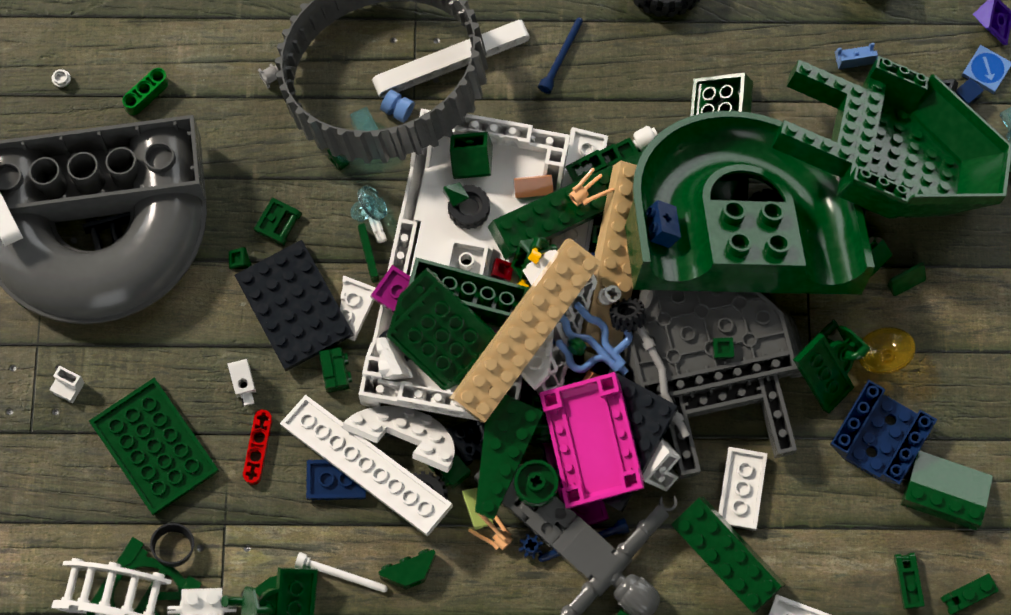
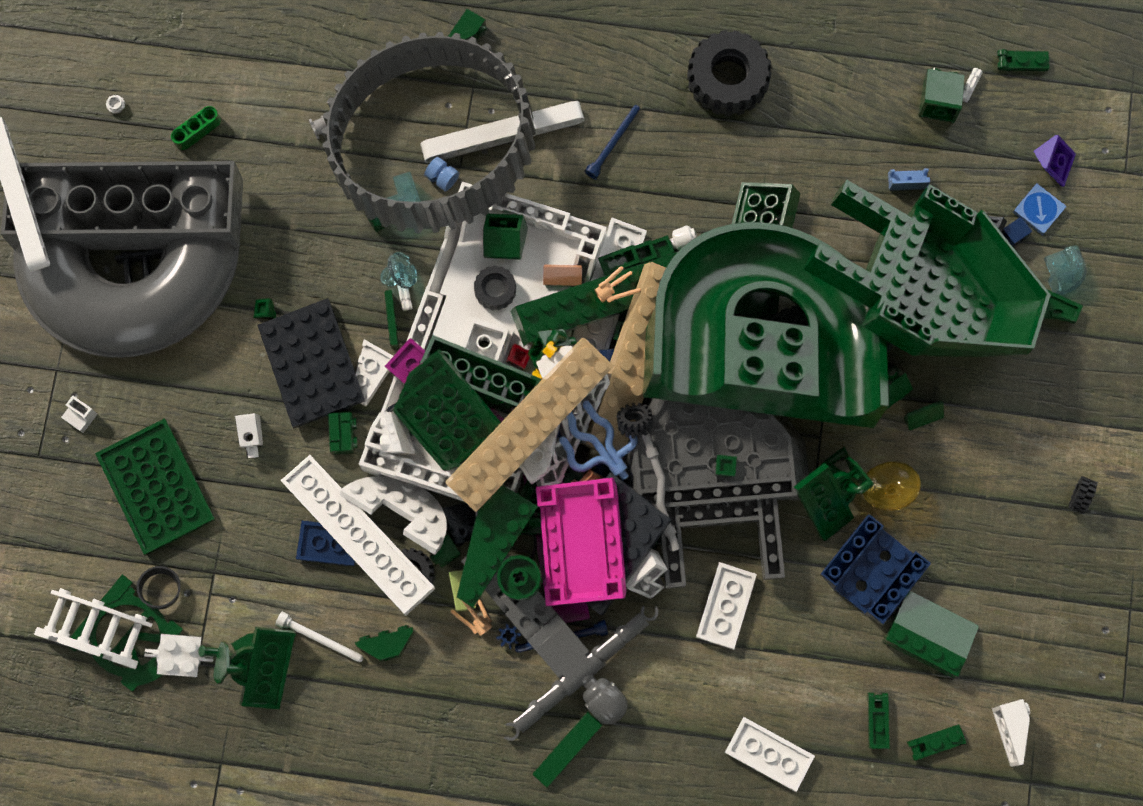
camera: 10 degrees right, 5 degrees up
red beam [243,410,272,485] -> none
dark green plate [254,197,302,246] -> none
dark green slope [443,182,470,207] -> none
dark green plate [568,337,587,356] -> none
white bush [598,285,621,305] -> none
dark blue brick [646,200,681,248] -> none
dark green brick [671,497,786,613] -> none

